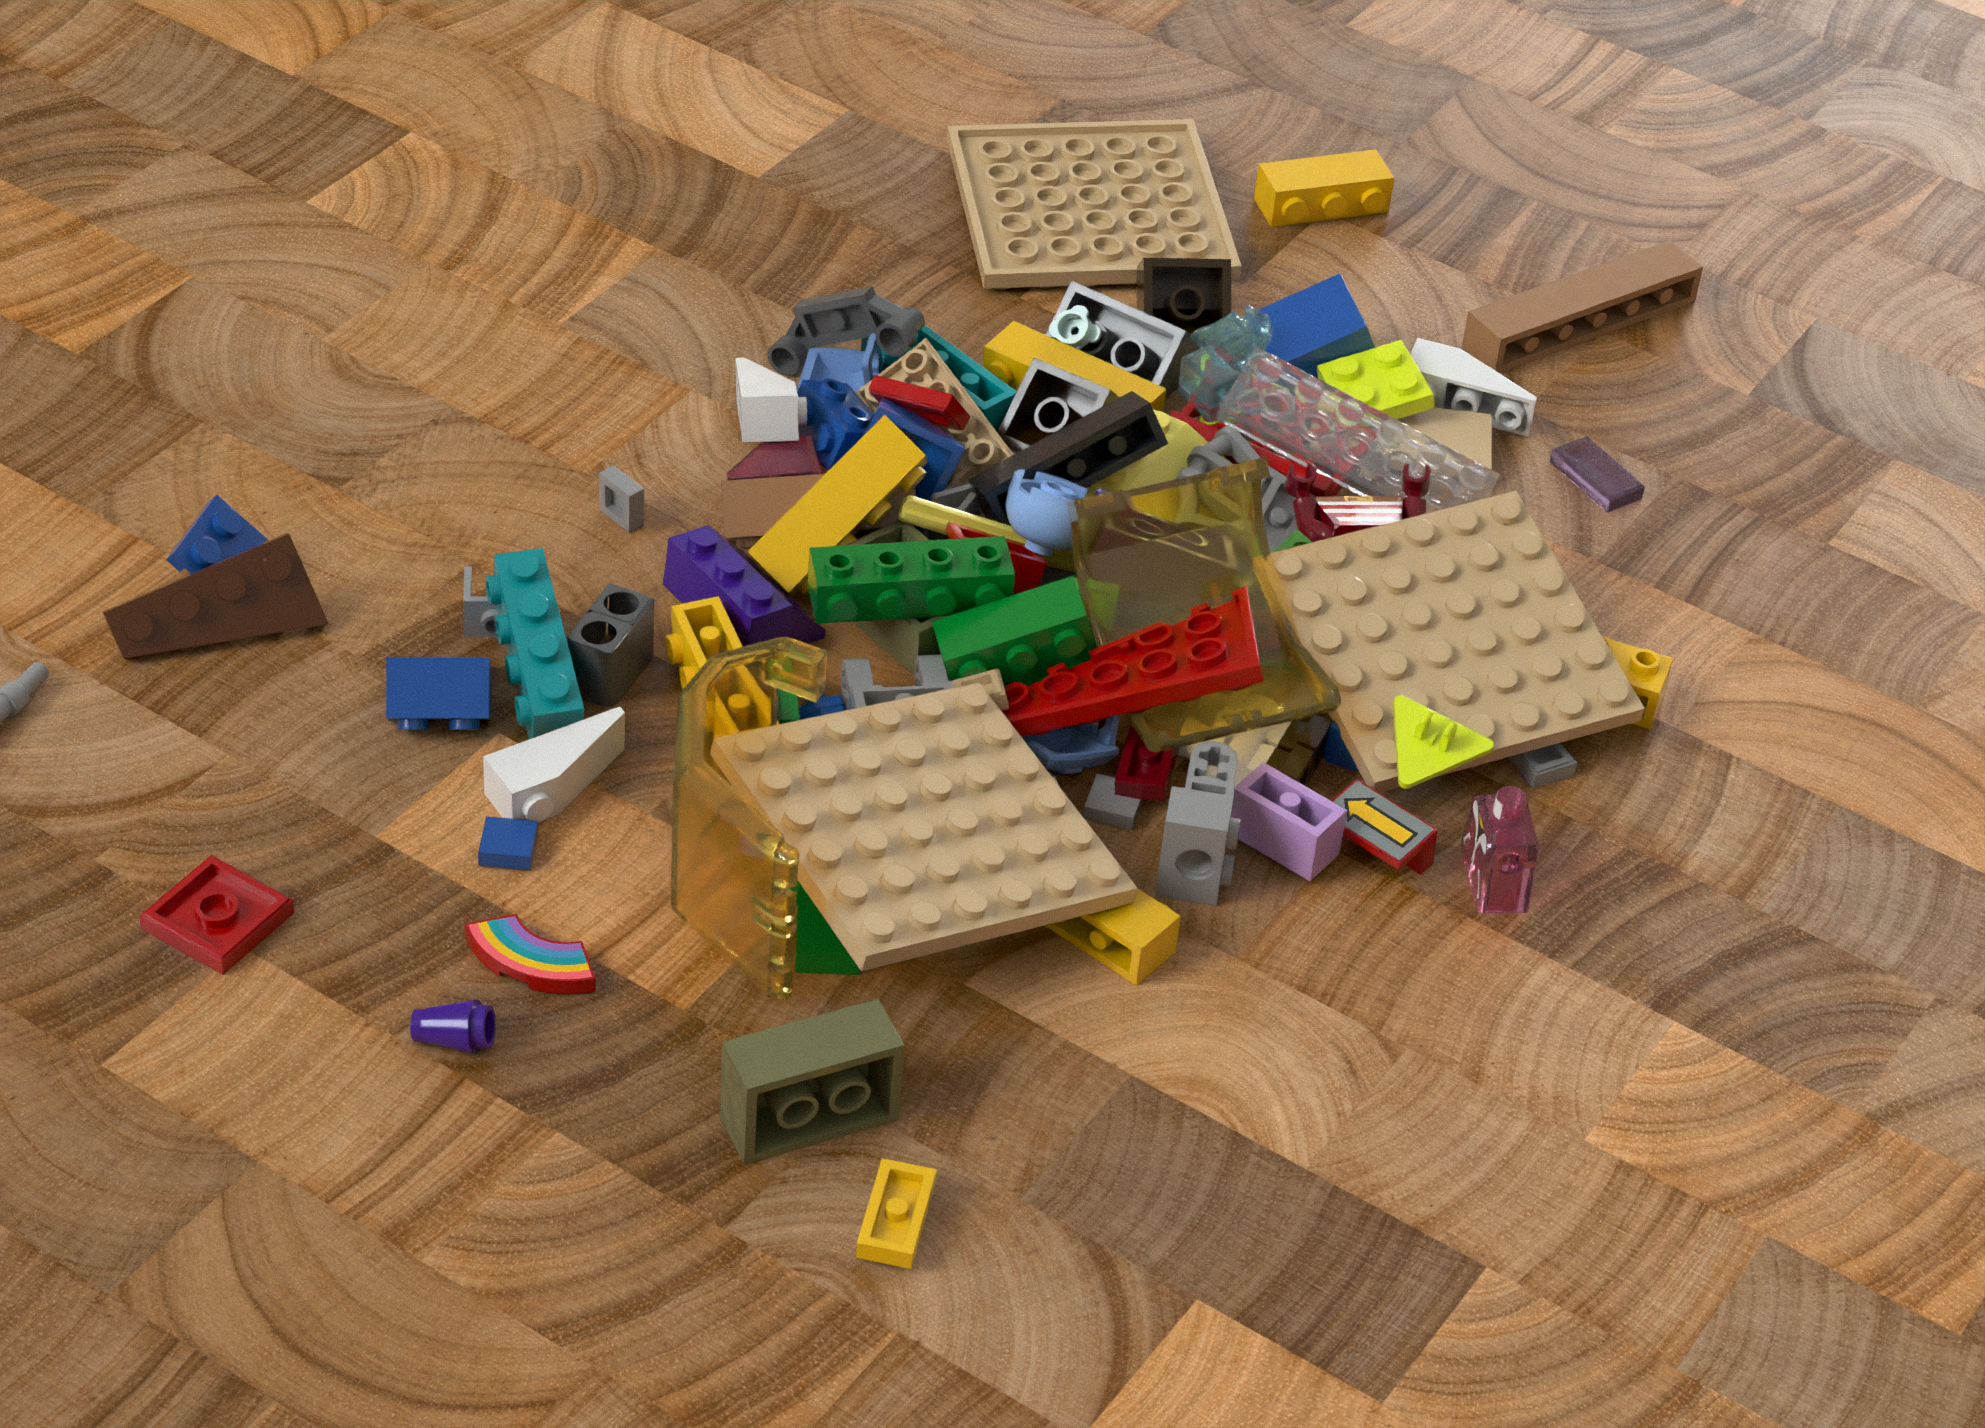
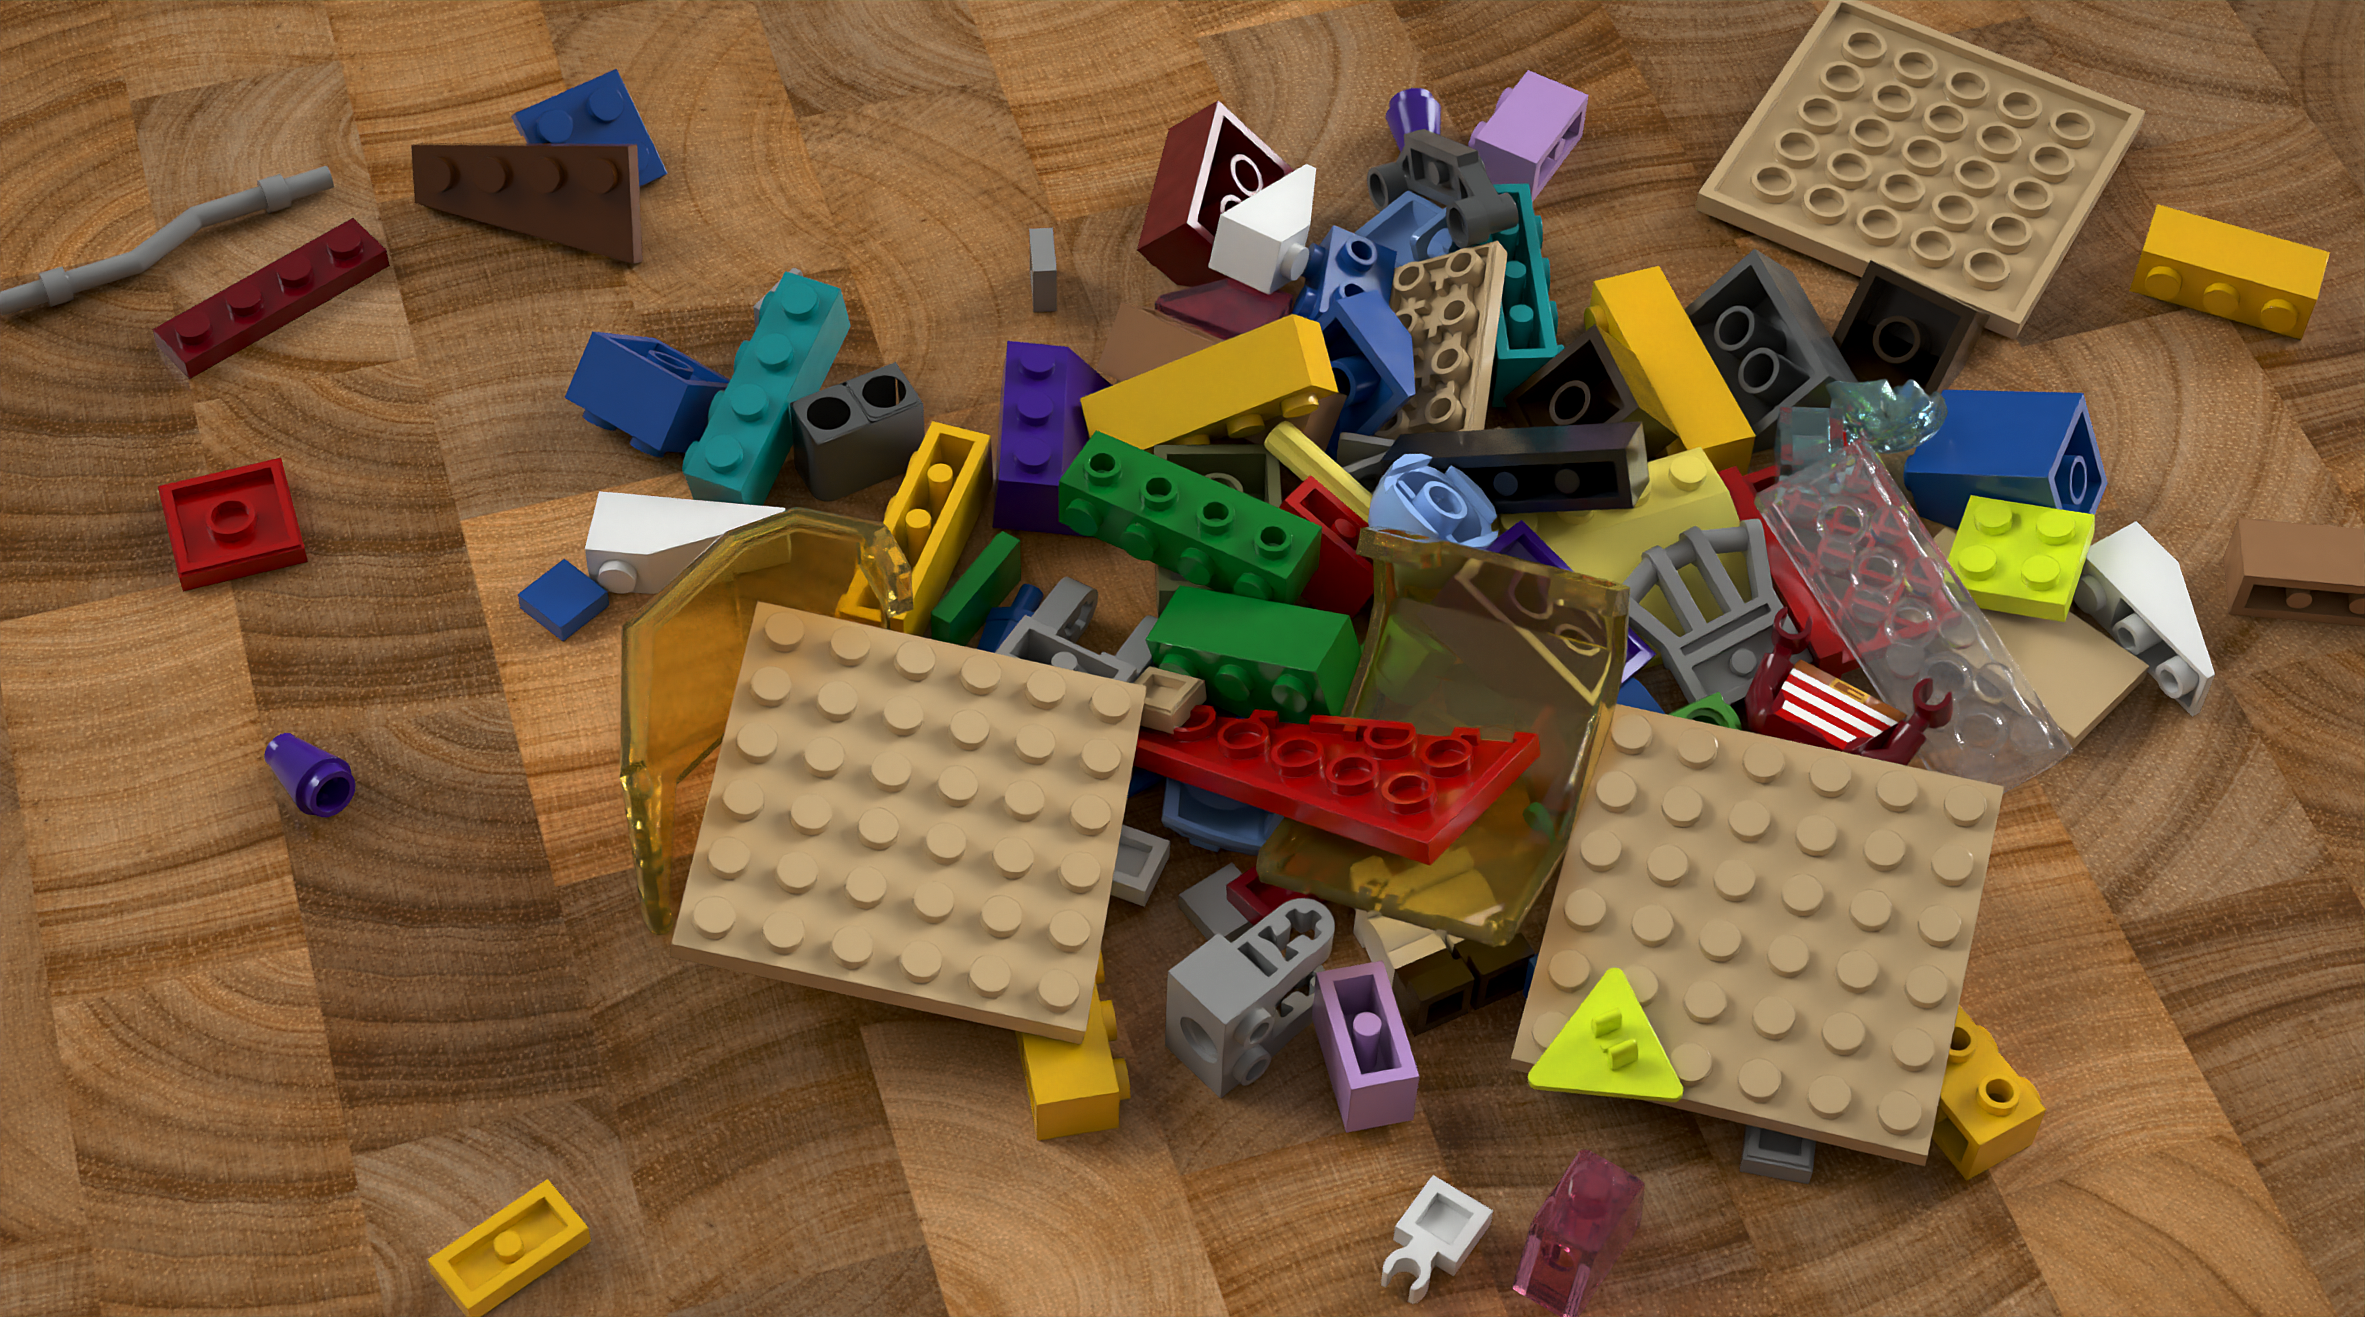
camera: 40 degrees right, 10 degrees up
tile [464,914,596,994] -> none
olive brick [720,999,905,1165] -> none
red tile [868,375,970,431] -> none
light aqua plate [1049,305,1101,350] -> none
panel [1331,779,1438,875] -> none
clear purple tile [1550,436,1645,513] -> none
none -> dark red plate [152,218,390,379]
none -> dark red slope [1137,101,1295,297]
none -> white plate [1381,1175,1493,1304]
none -> dark purple cone [1385,88,1441,153]
none -> lavender brick [1468,70,1588,202]

